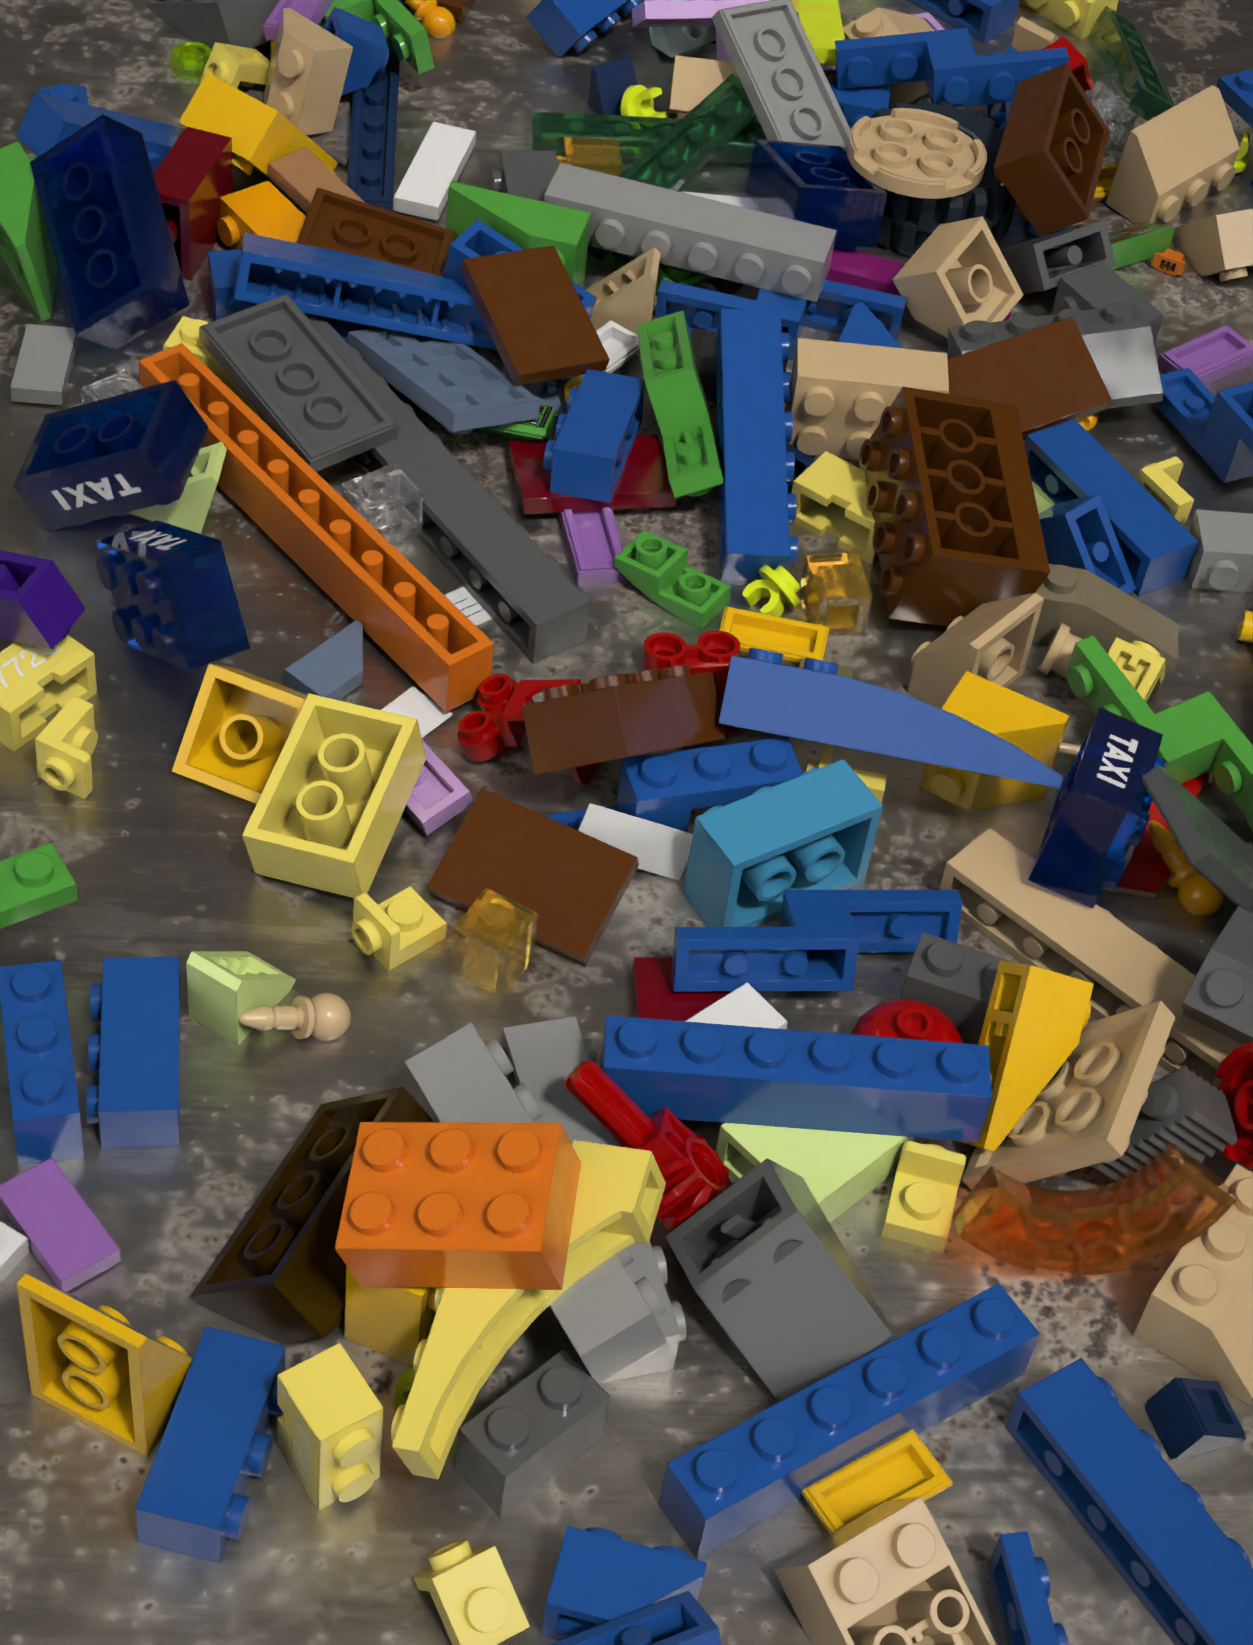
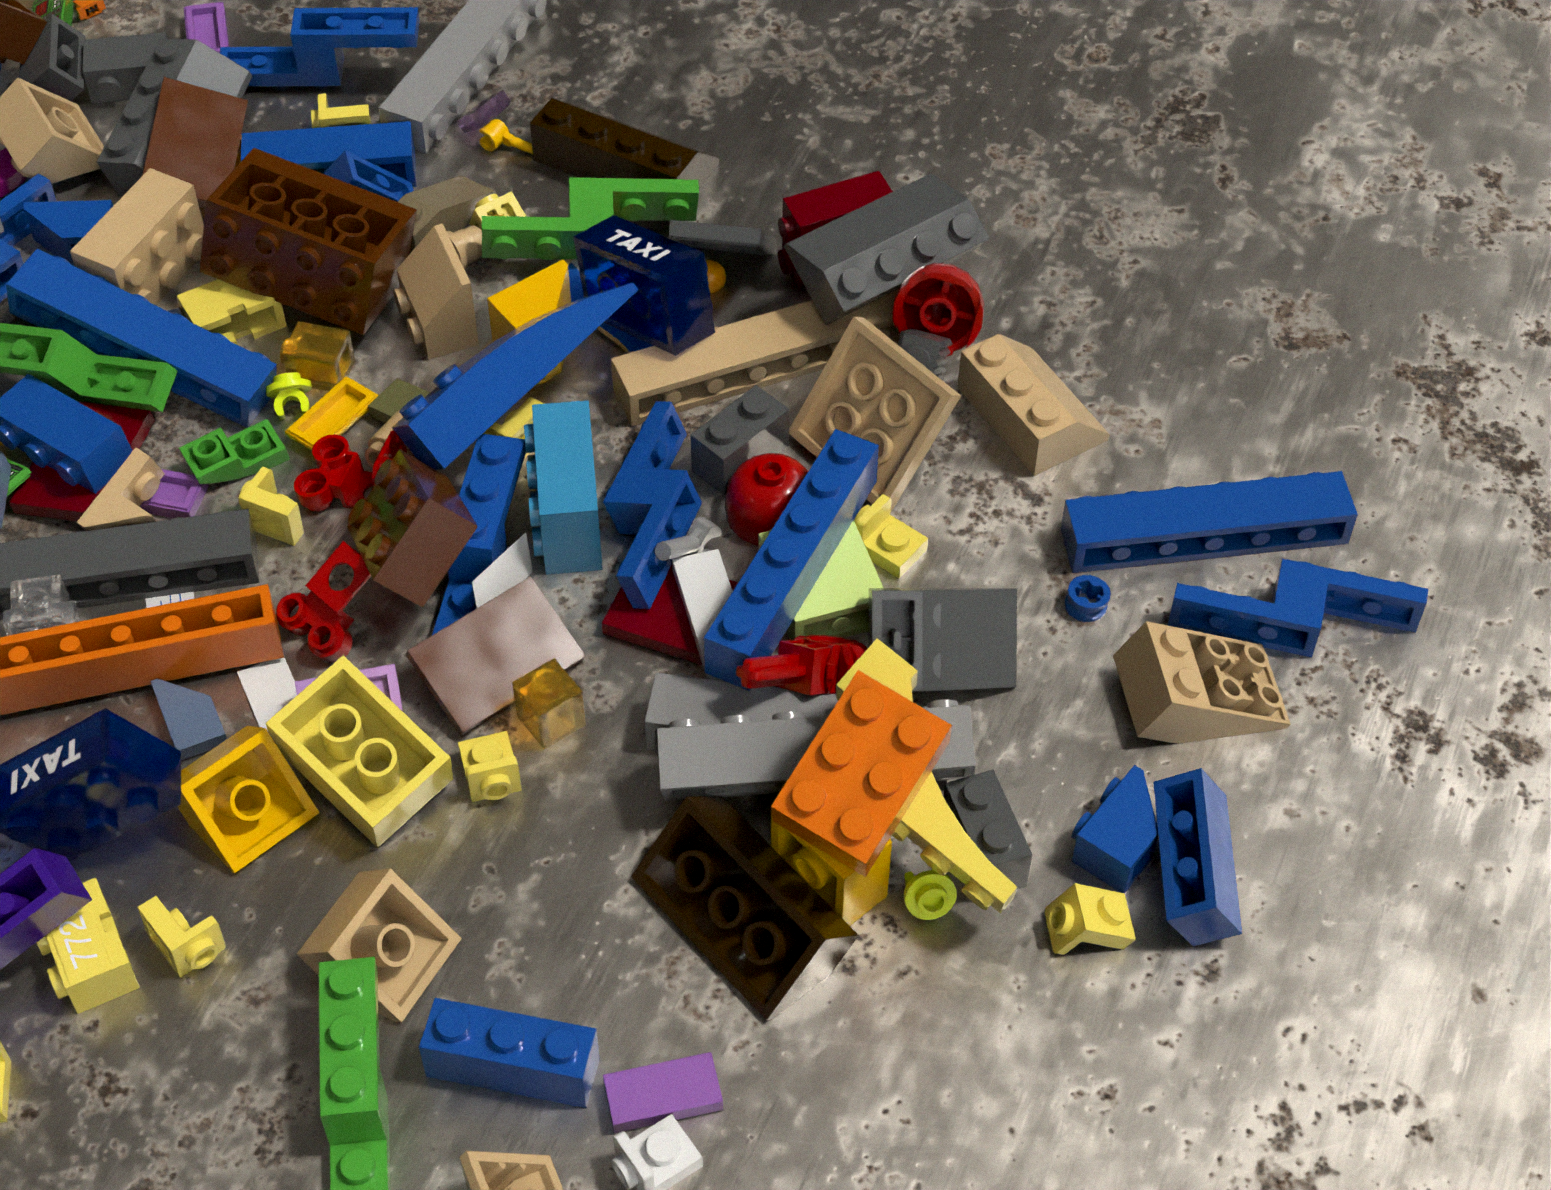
camera: 60 degrees left, 5 degrees up
yellow slope [16,1273,192,1457] -> none
blue brick [86,957,181,1149] -> none
blue brick [135,1326,285,1564] -> none
yellowish green slope [186,951,296,1046] -> none
tan bar [239,993,351,1041] -> none
light yellow brick [277,1343,384,1510] -> none
blue brick [658,1283,1040,1559] -> none
yellow tile [801,1429,953,1534] -> none
clear orange brick [953,1142,1237,1276] -> none
yellow slope [959,960,1094,1152] -> none
dark blue slope [1145,1377,1247,1459] -> none
none -> tan slope [76,448,165,531]
none -> light yellow bracket [238,467,304,546]
none -> tan slope [297,868,462,1023]
none -> light grey bar [655,517,722,561]
none -> blue bush [1064,575,1111,622]

